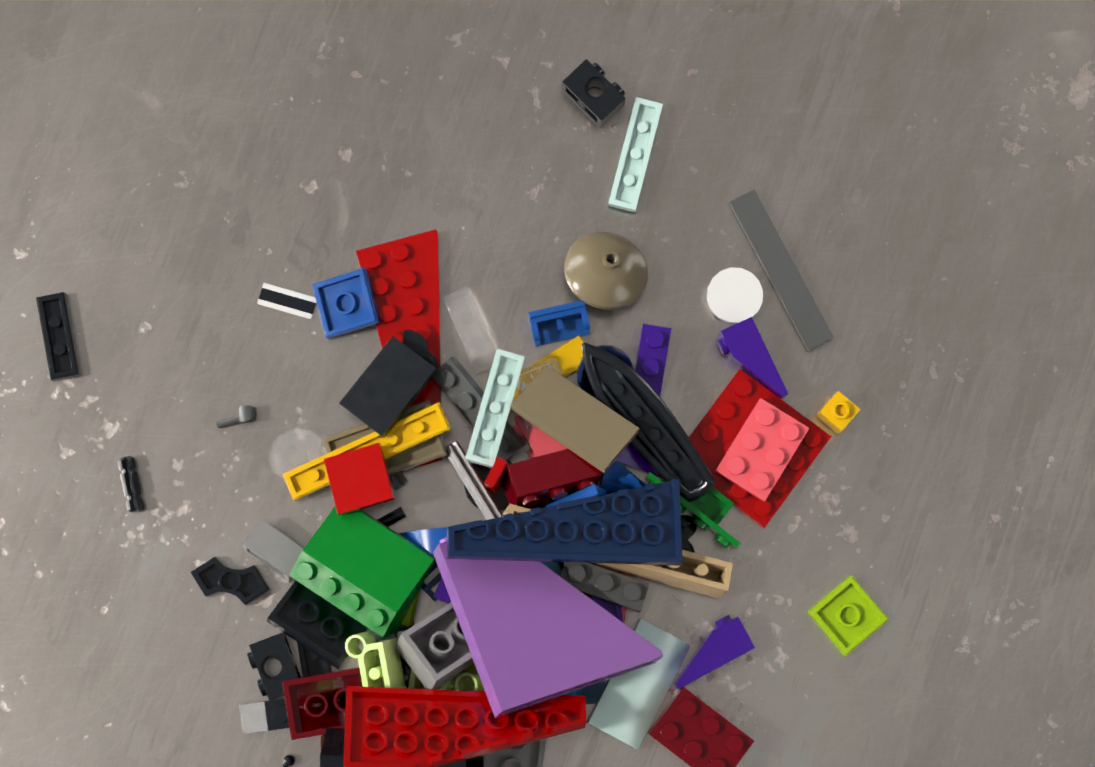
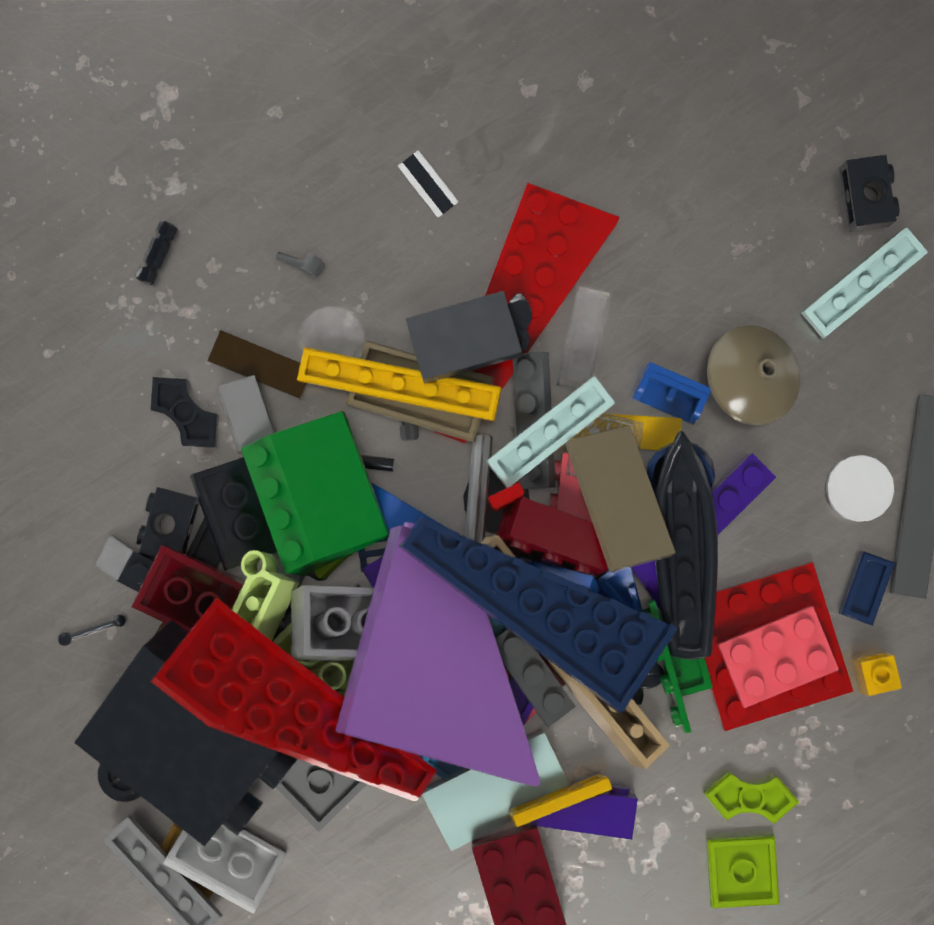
camera: 40 degrees right, 5 degrees up
black tile [36,292,81,381] -> none
blue tile [312,268,381,339] -> none
red tile [324,443,395,515] -> none
dark purple slope [717,317,788,399] -> none
none -> dark brown tile [207,330,308,399]
none -> yellow tile [508,773,612,827]
none -> lime tile [703,771,799,824]
none -> dark blue tile [839,551,895,626]

